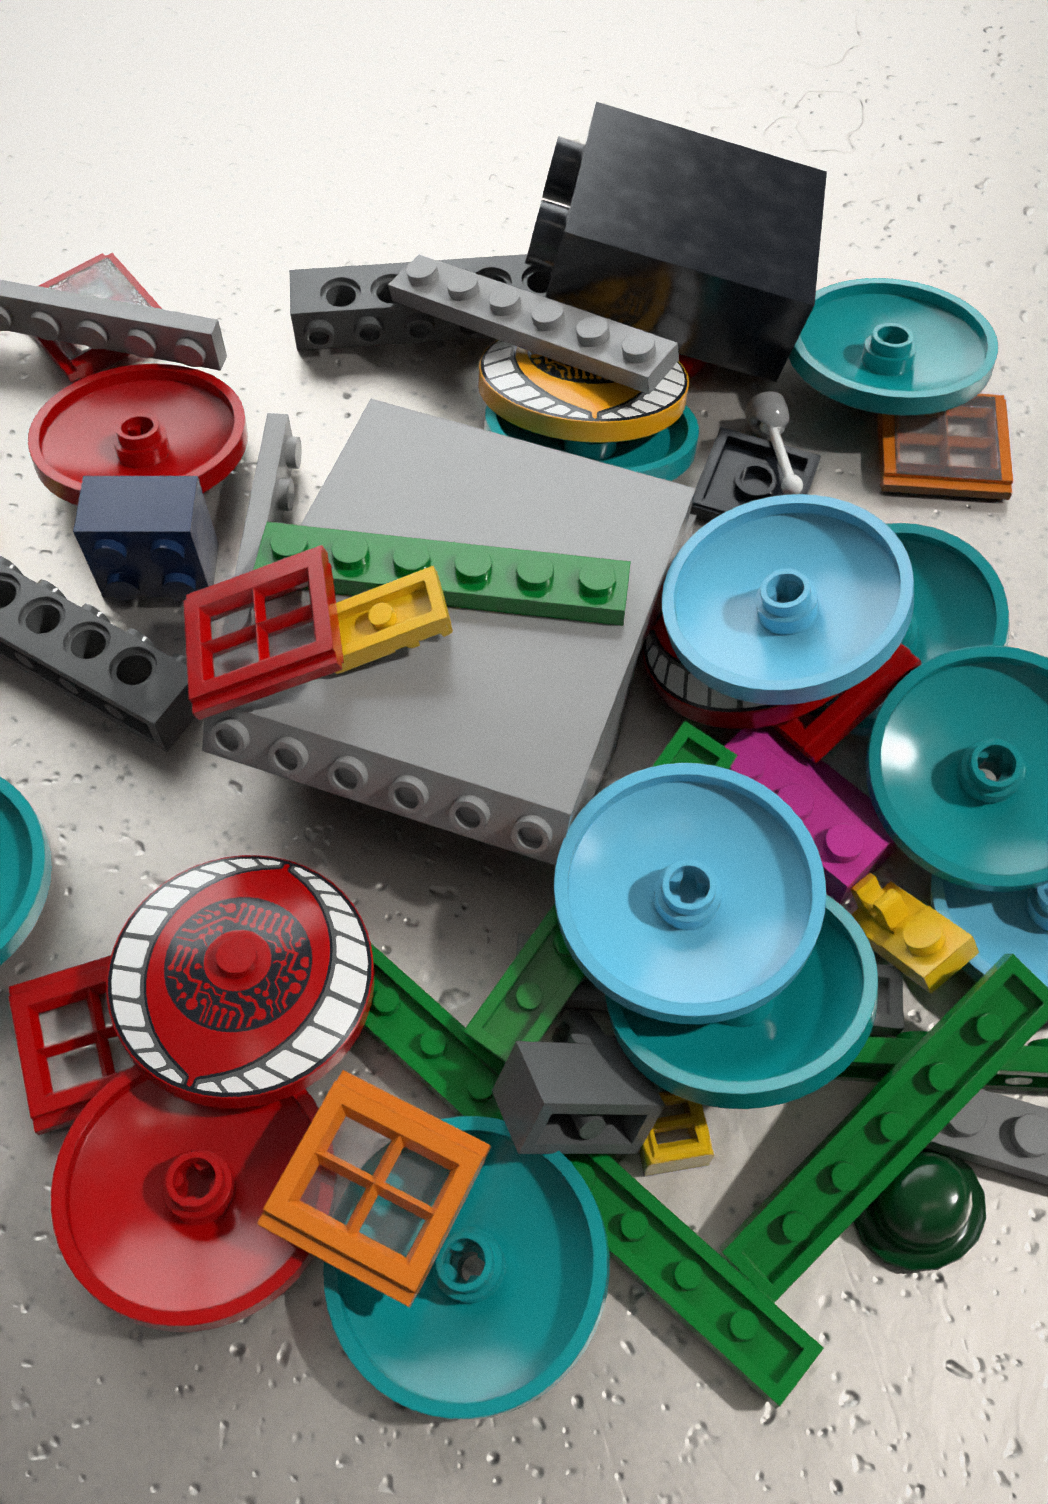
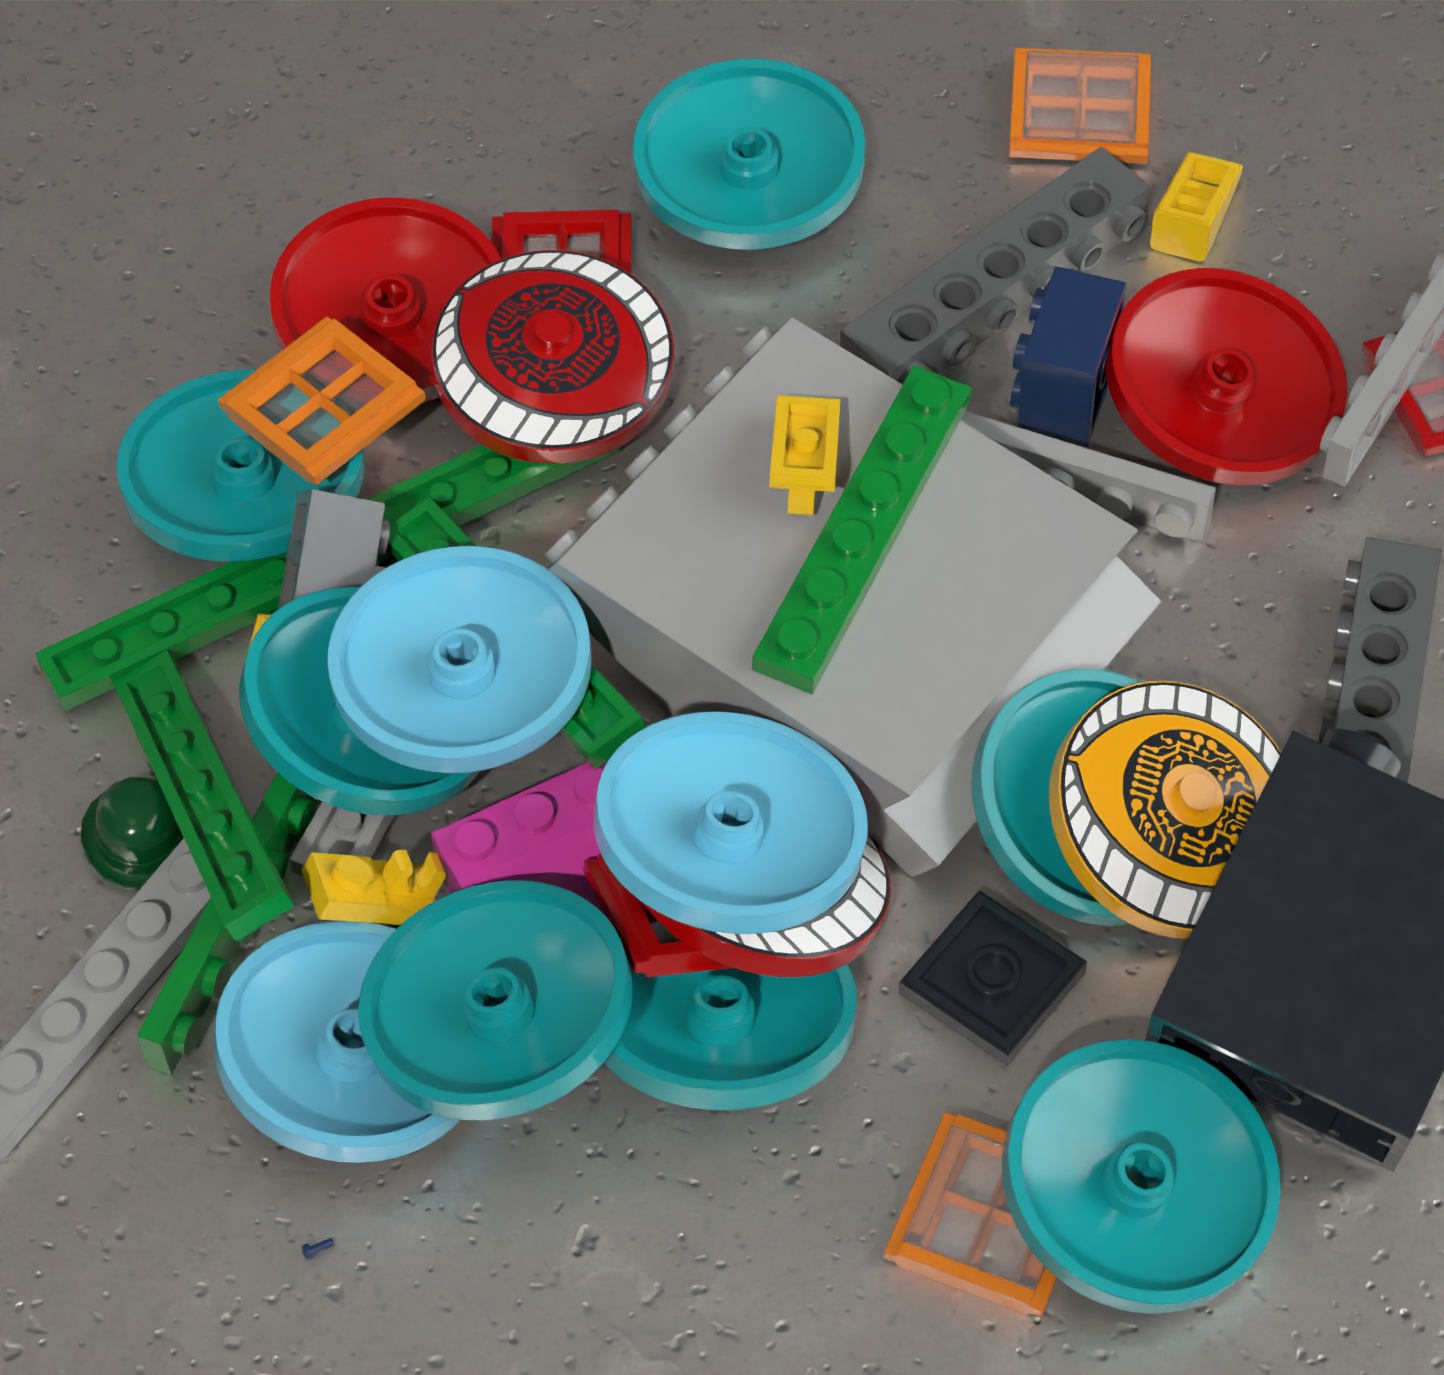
camera: 110 degrees right, 5 degrees down
red piece [184,545,344,720] -> none
light grey plate [388,254,679,394] -> none
hinge [745,391,803,495] -> none

